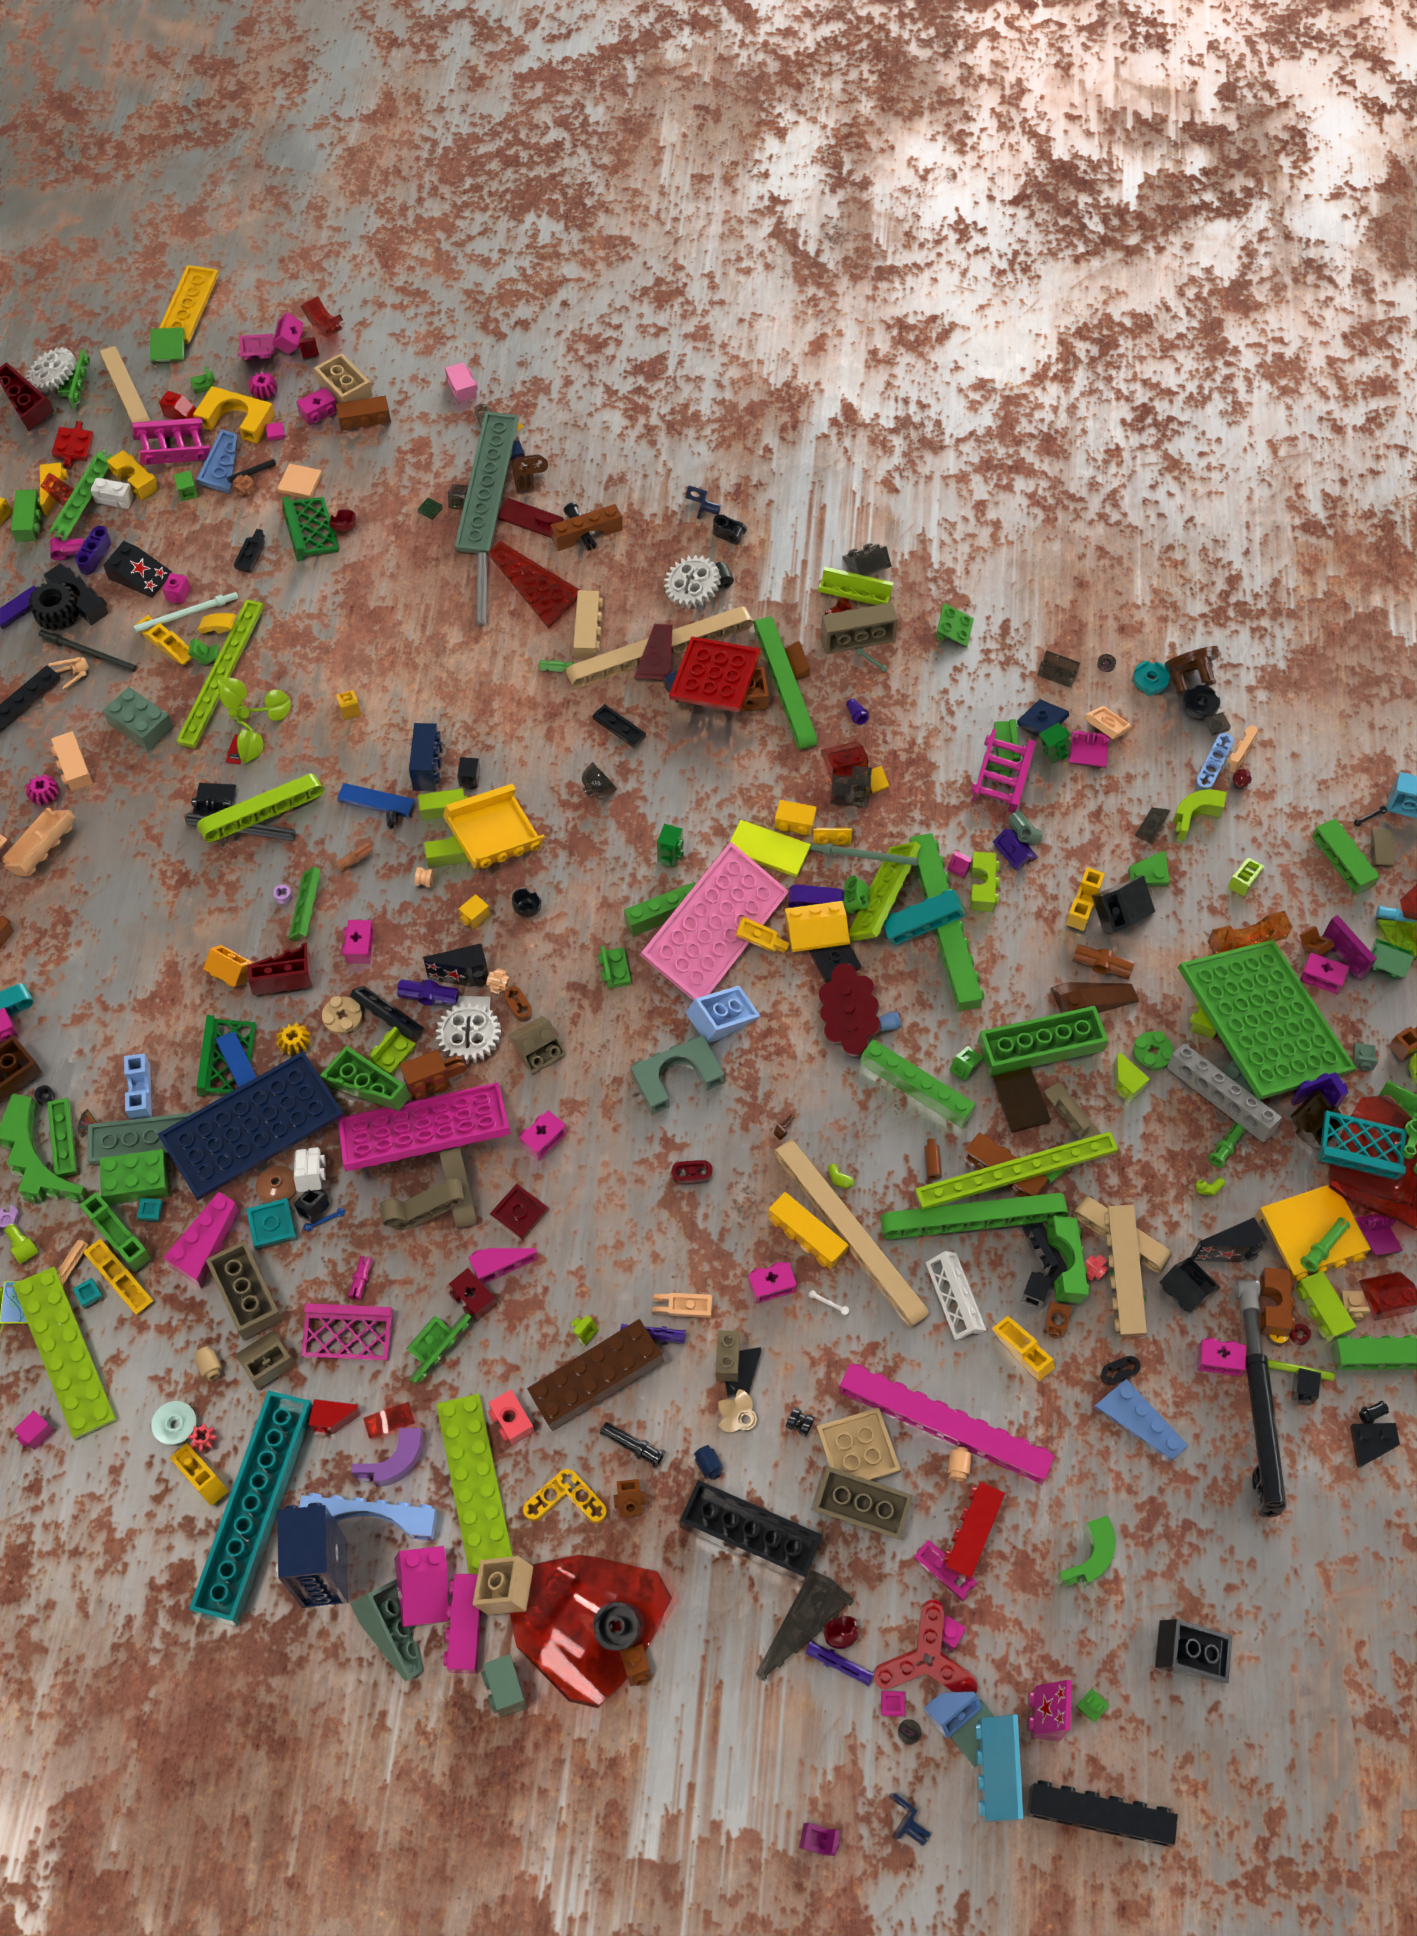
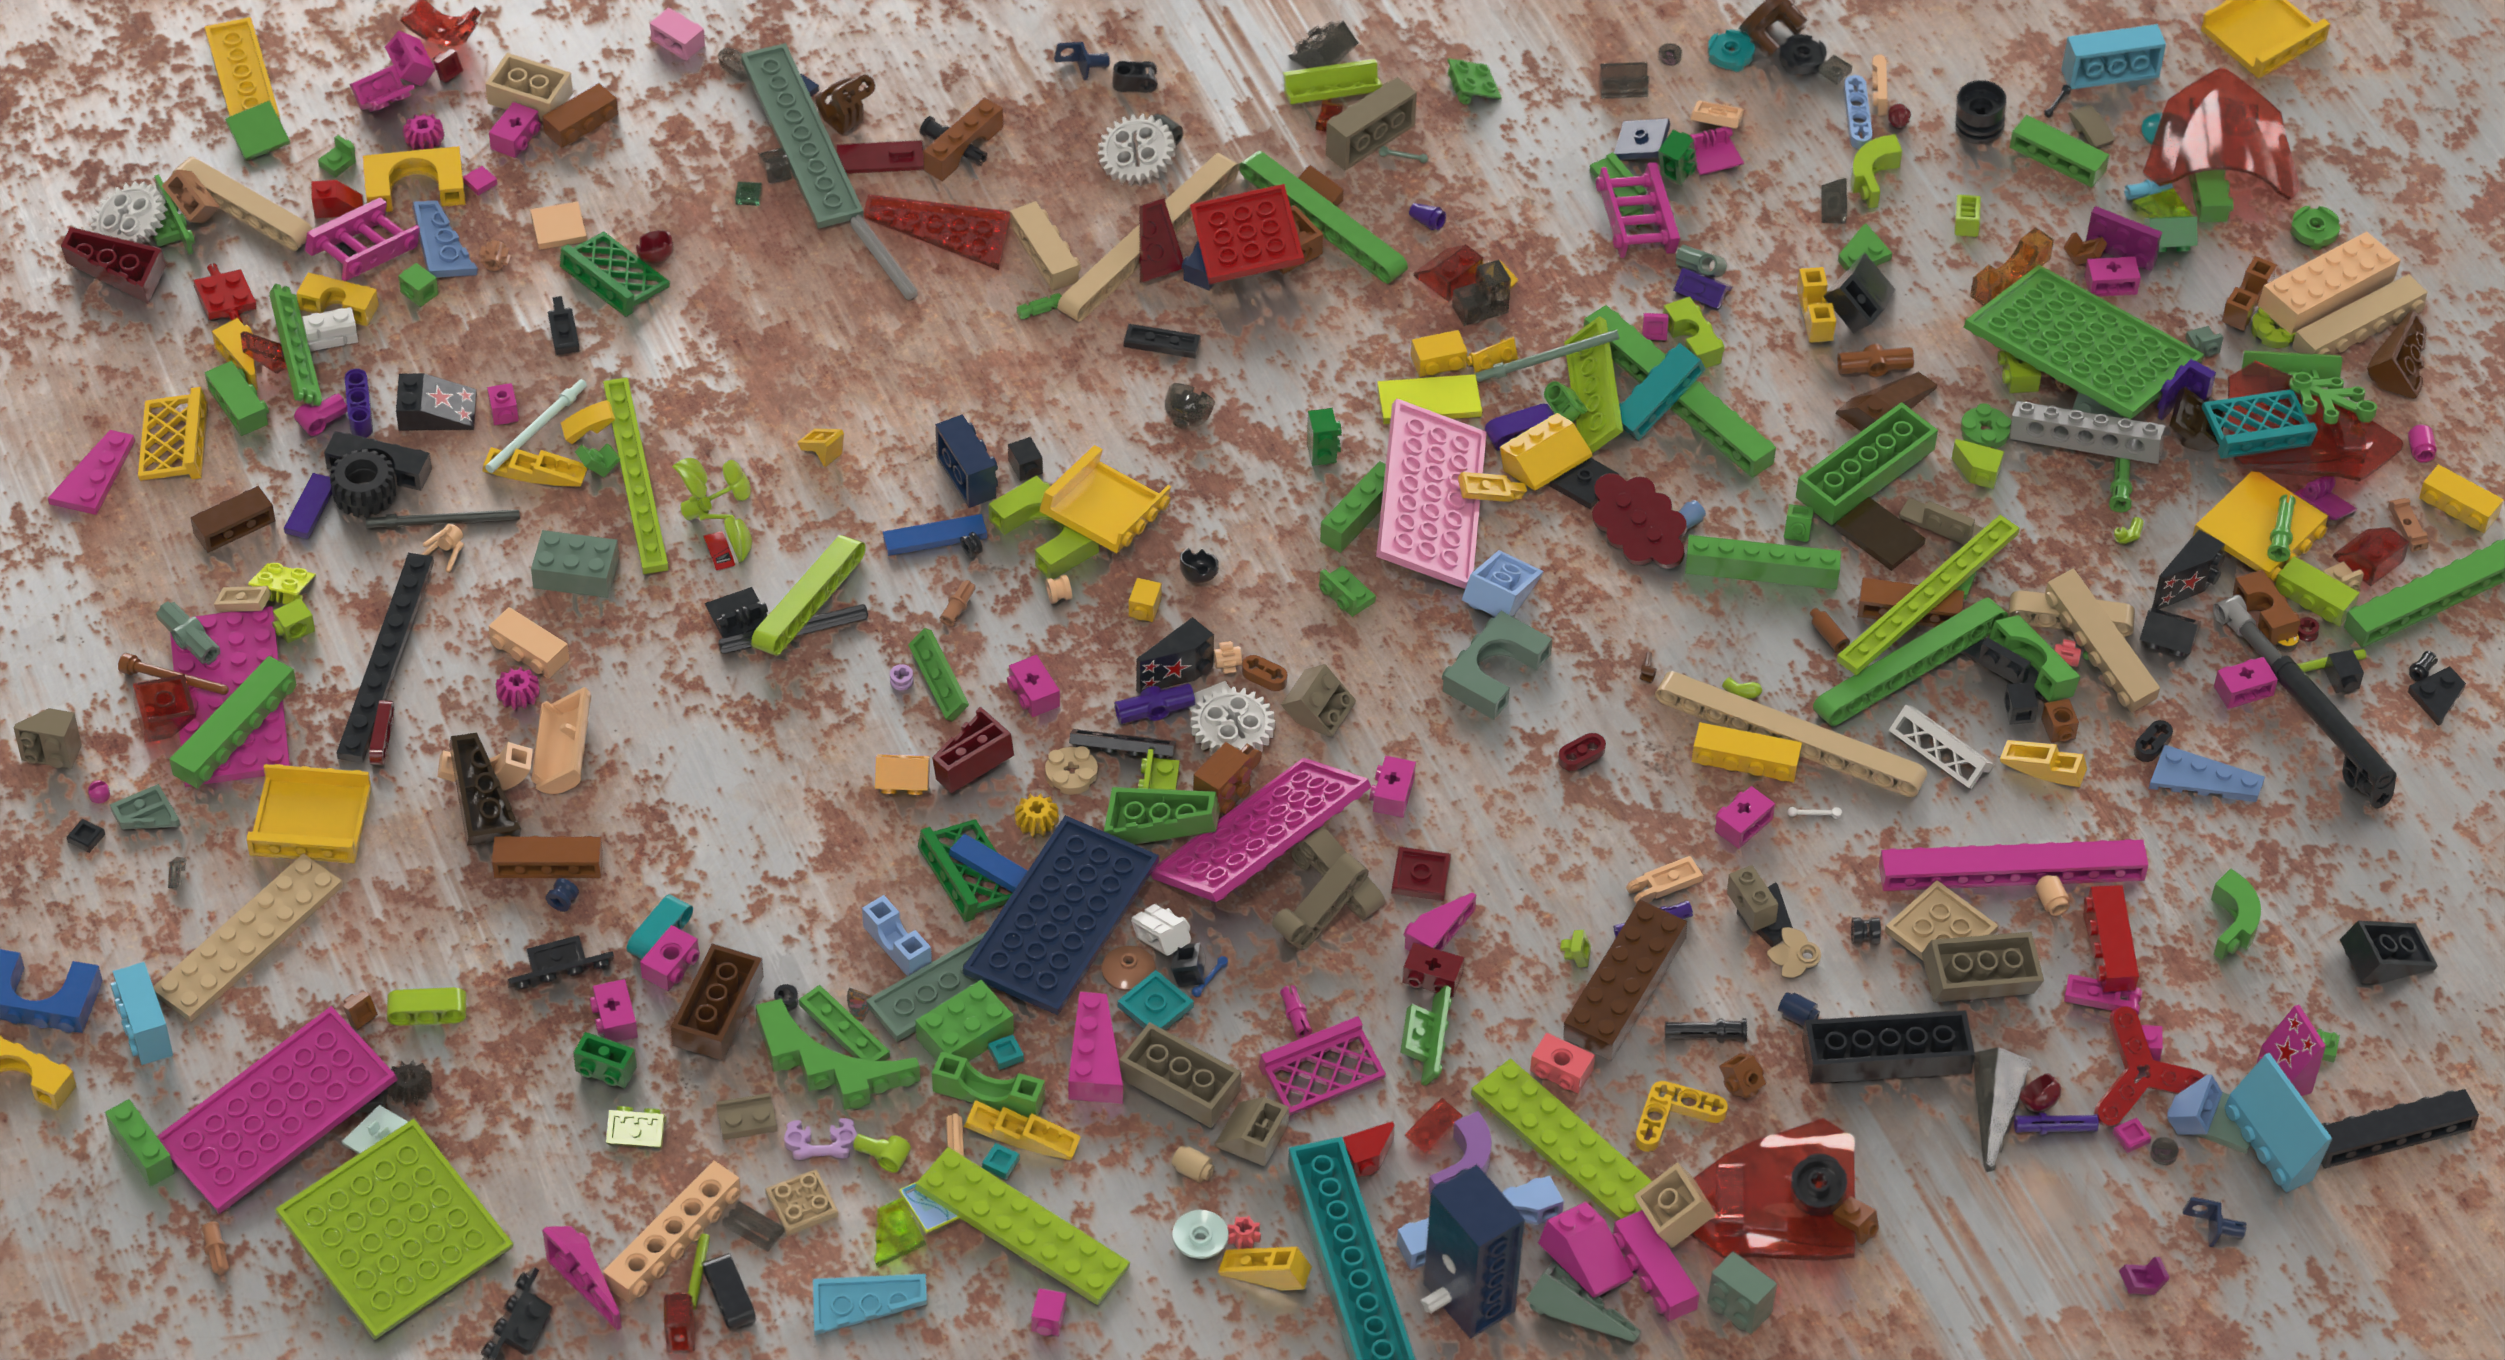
camera: 30 degrees left, 10 degrees down
black bar [227,459,276,483] -> none
none -> nougat brick [162,169,220,224]
none -> black wheel [1955,80,2006,144]

